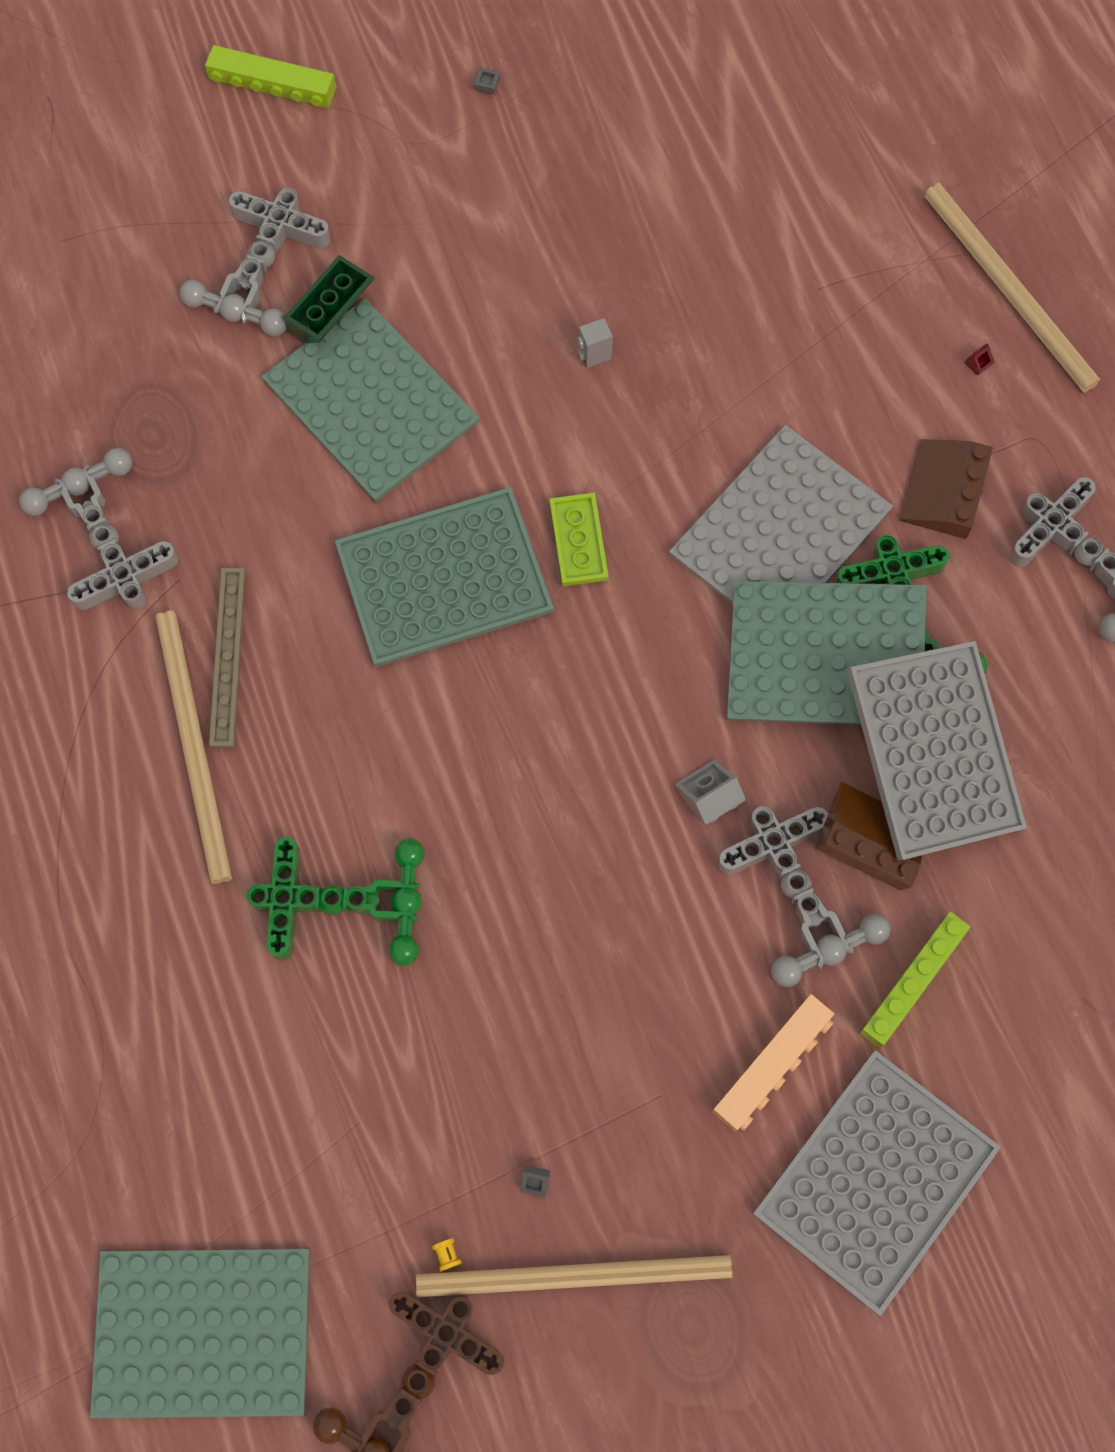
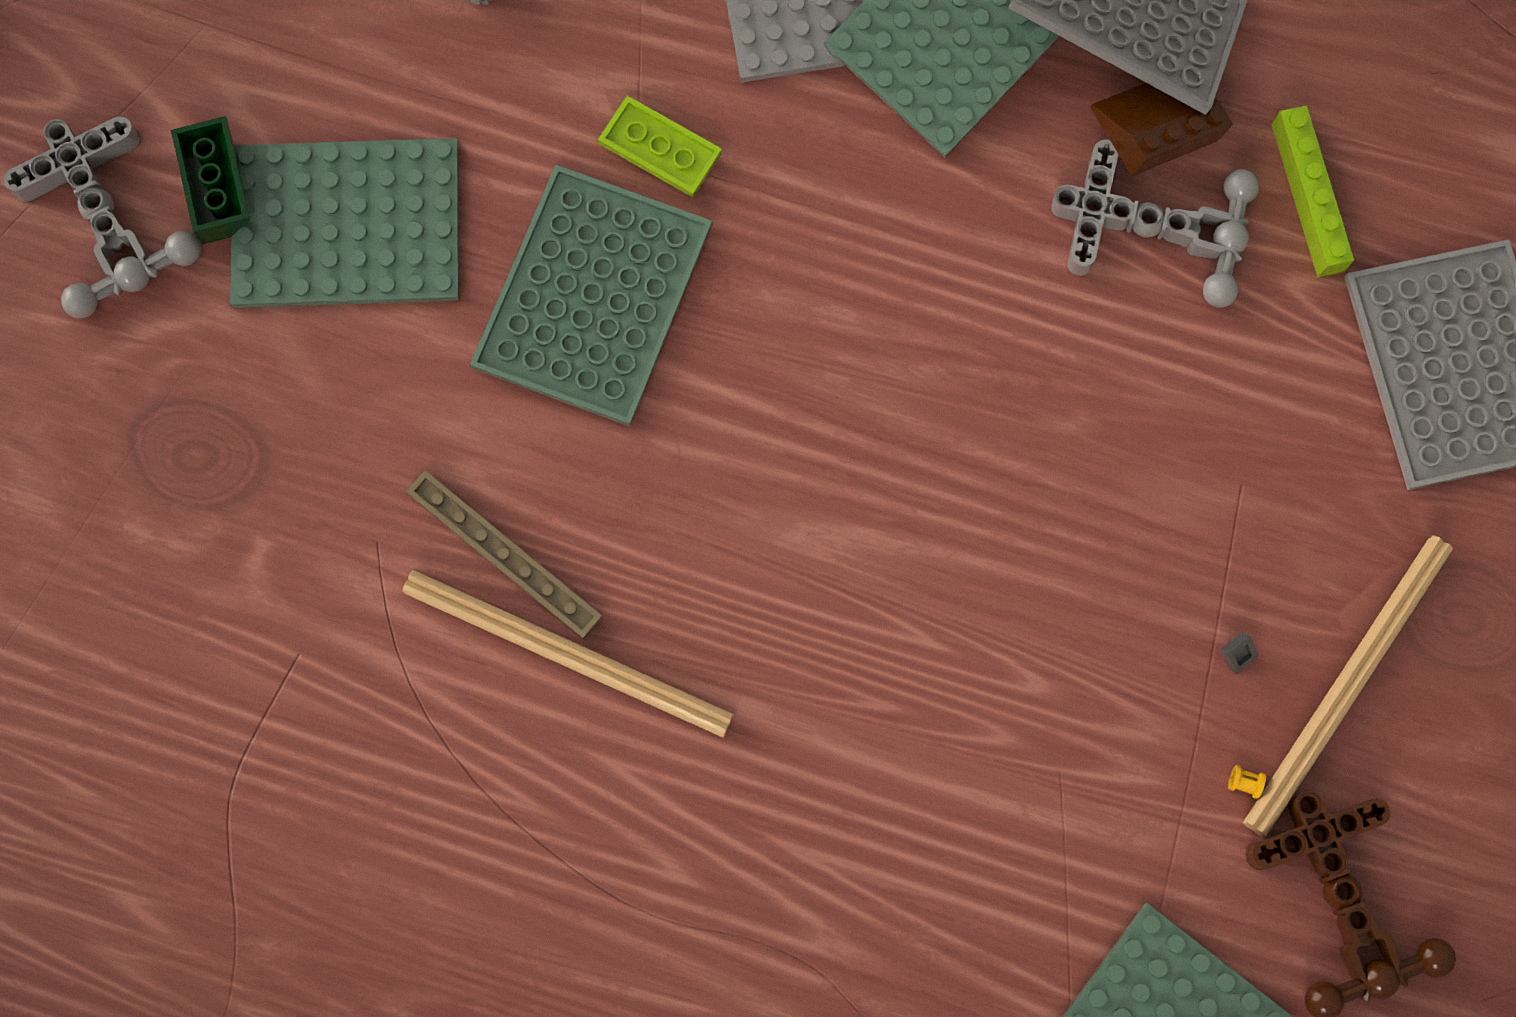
camera: 55 degrees left, 5 degrees up
light grey piece [19,447,178,610] -> none
green piece [246,837,425,966] -> none
light grey slope [675,759,746,825] -> none
light nougat brick [712,994,835,1132] -> none

